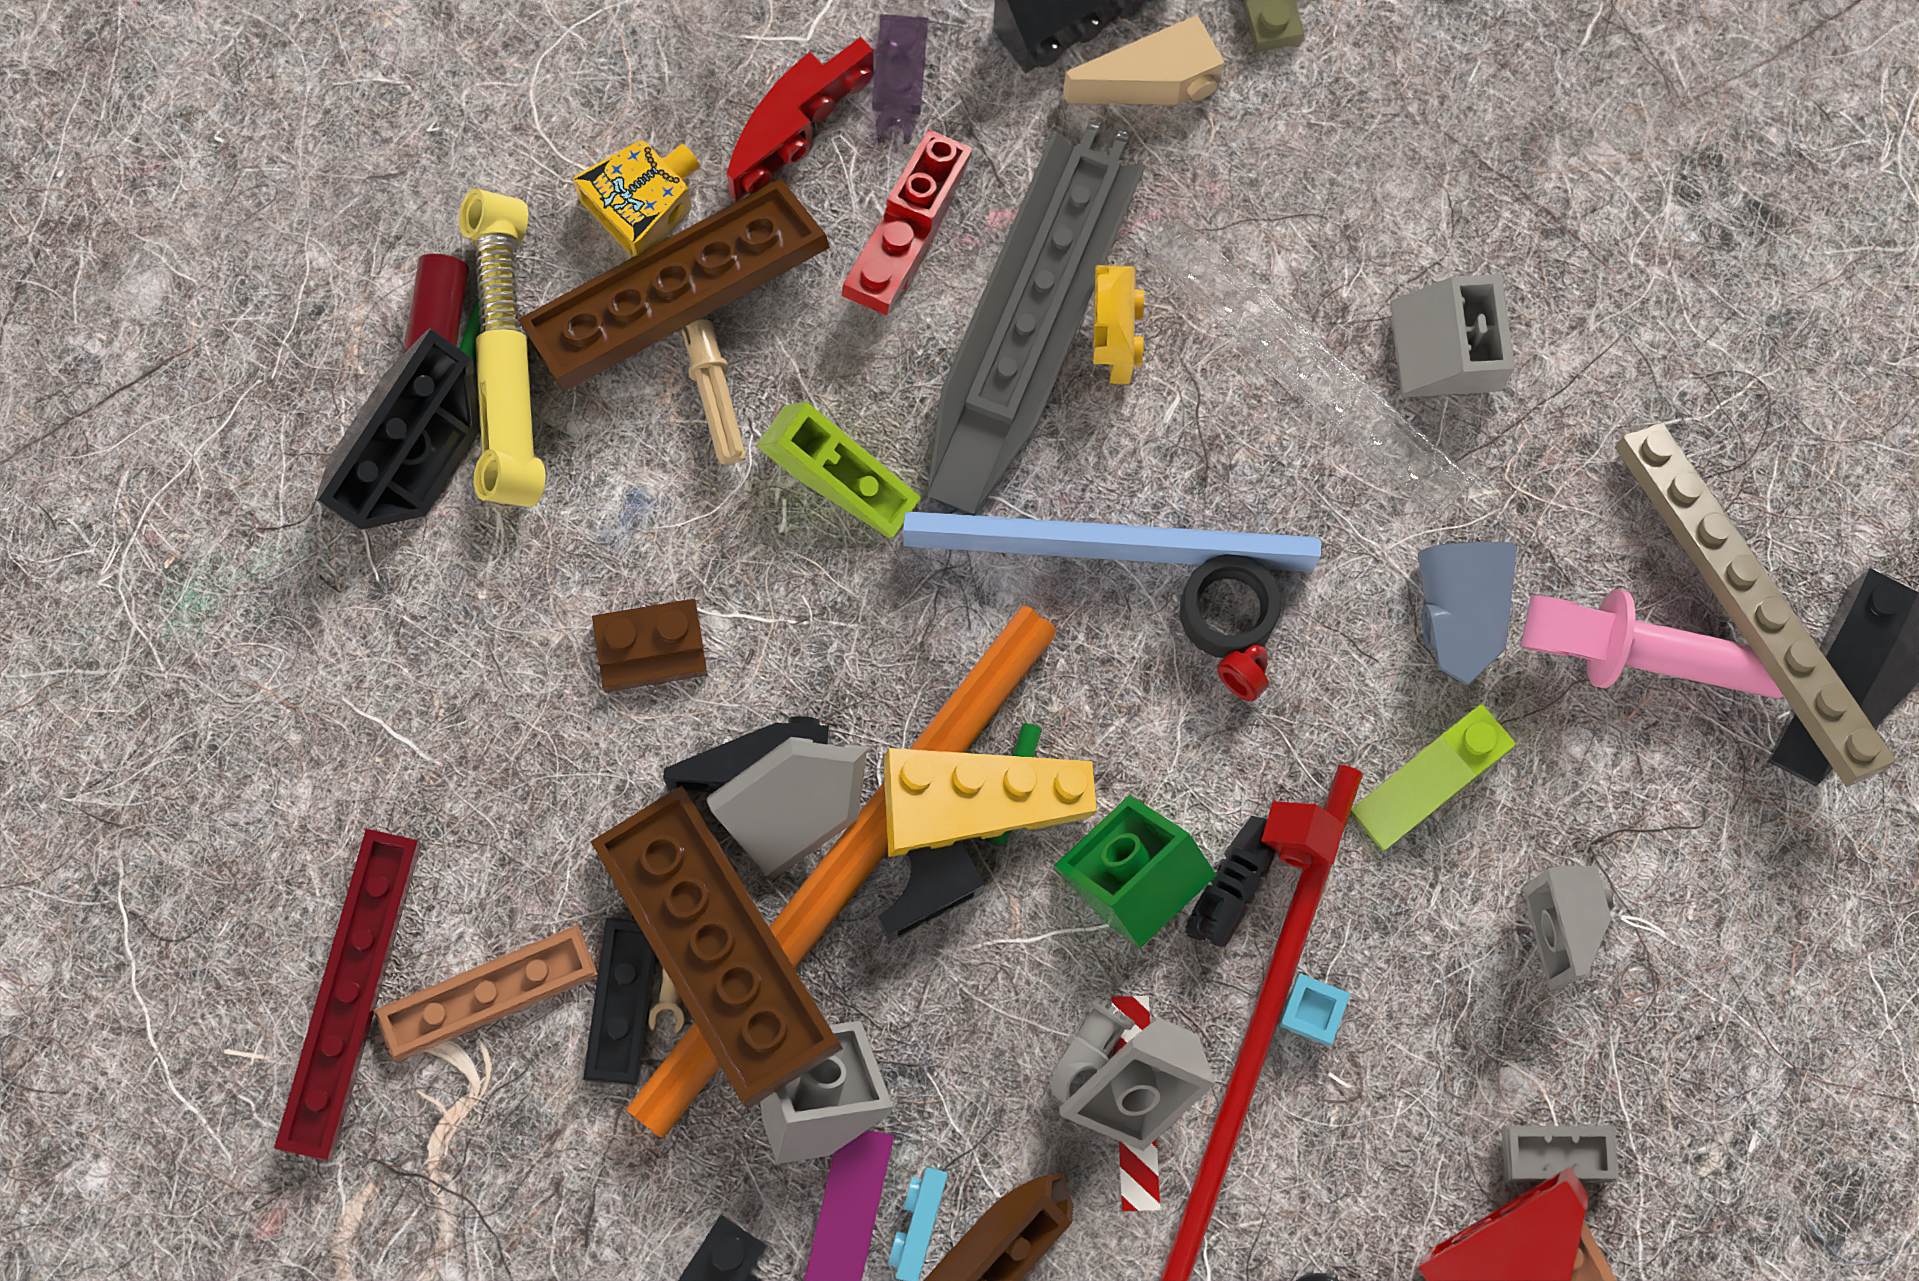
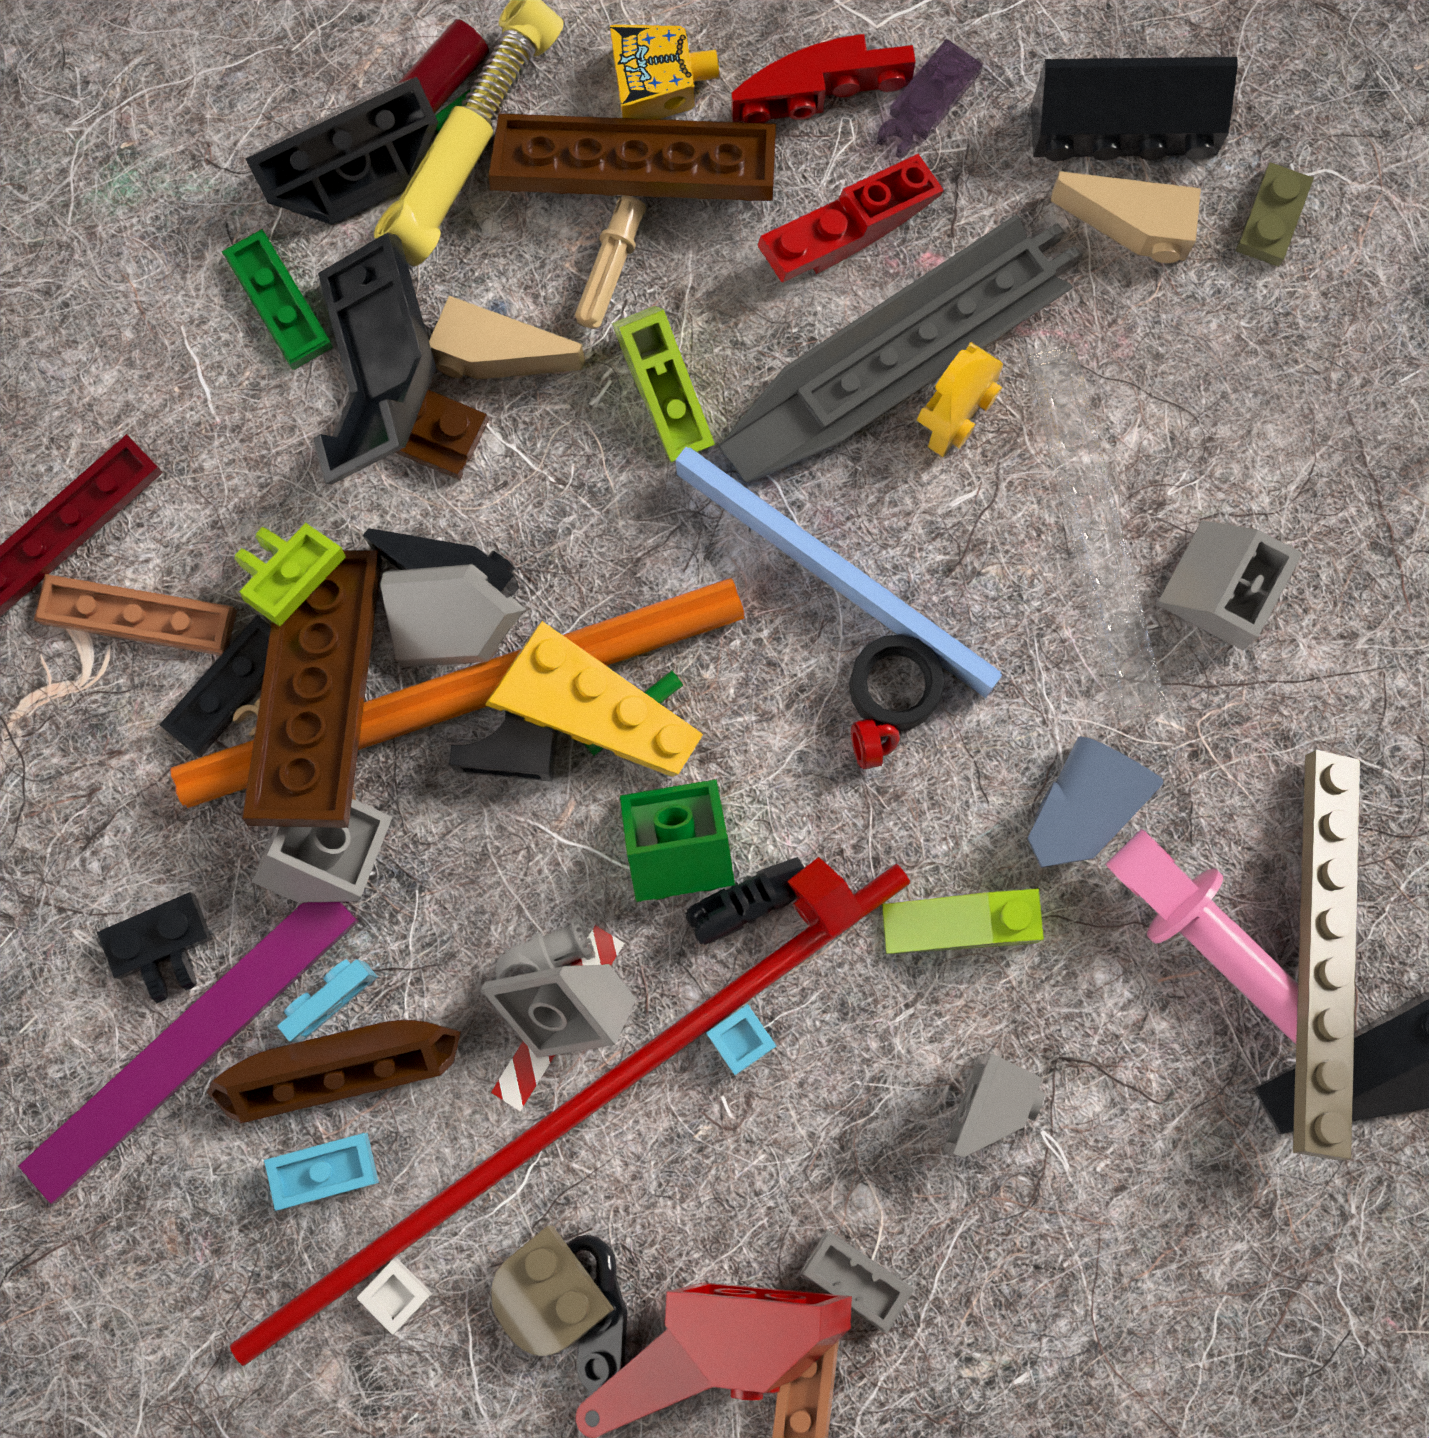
camera: 40 degrees right, 5 degrees up
none -> green tile [221,229,334,370]
none -> lime hinge [234,522,346,627]
none -> black windscreen [313,232,436,485]
none -> tan slope [429,296,585,380]

